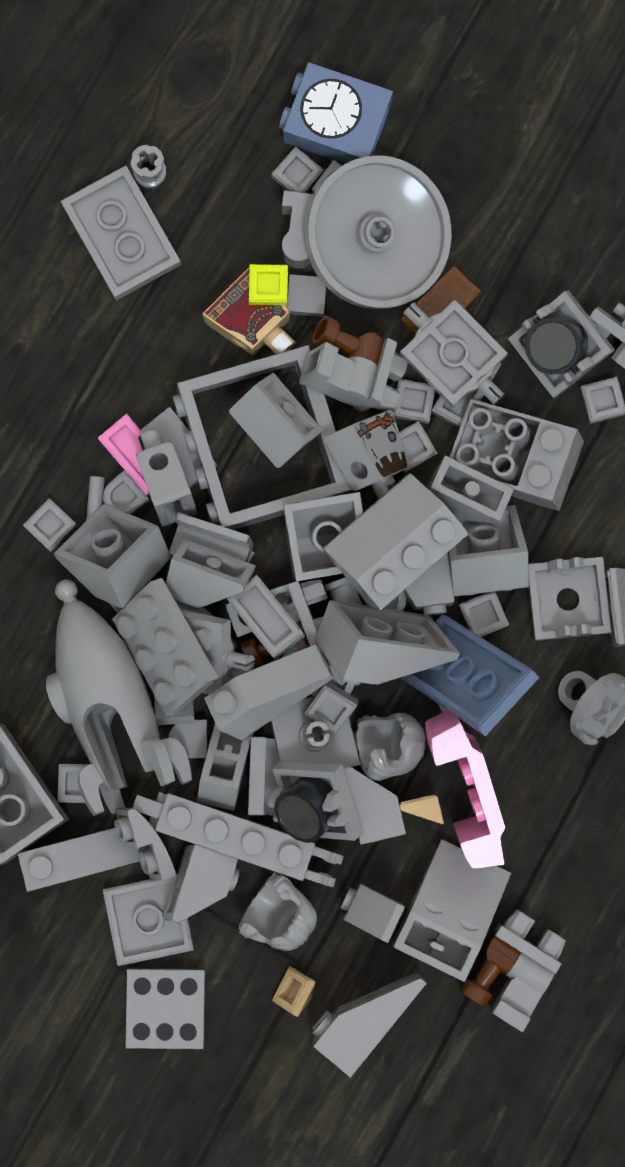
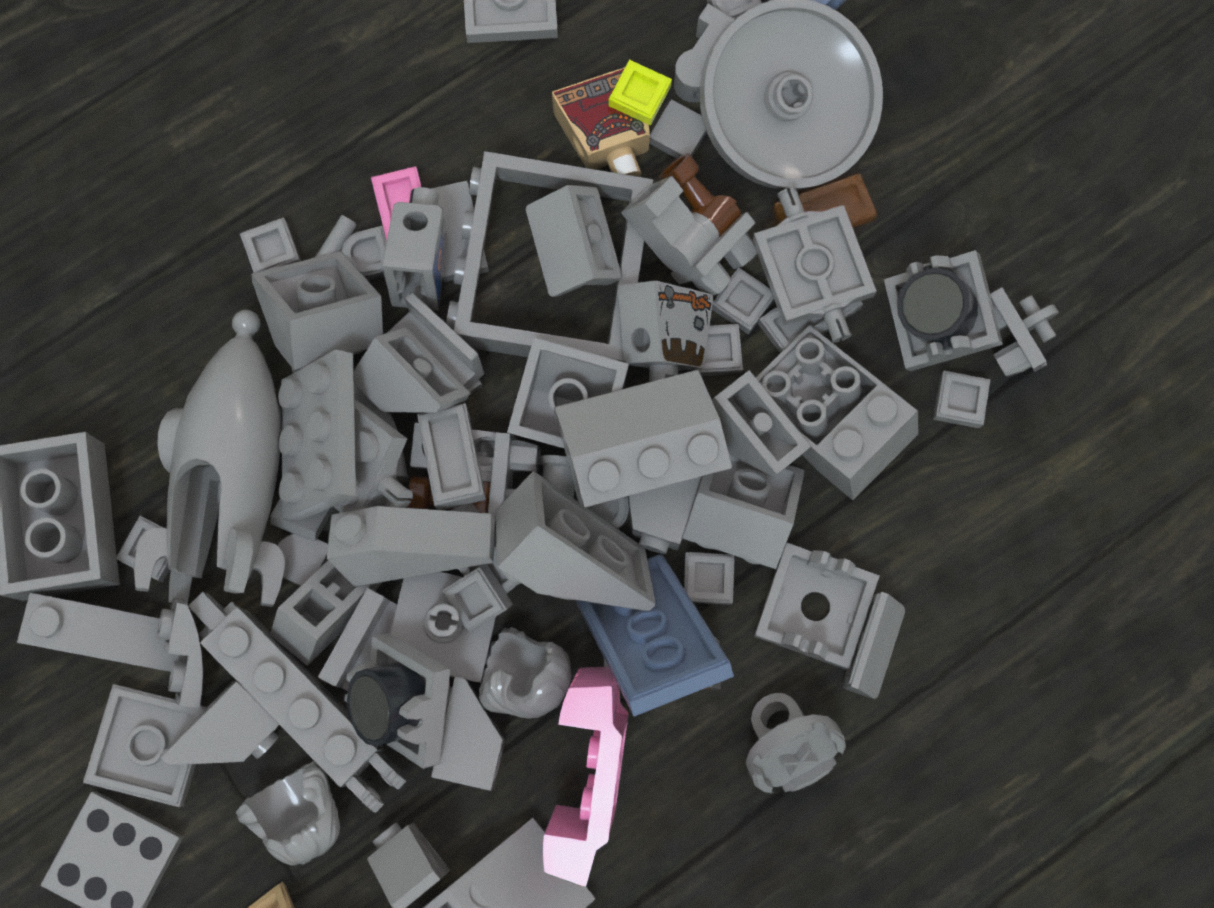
camera: 25 degrees right, 5 degrees down
tan slope [399,795,444,824] -> none

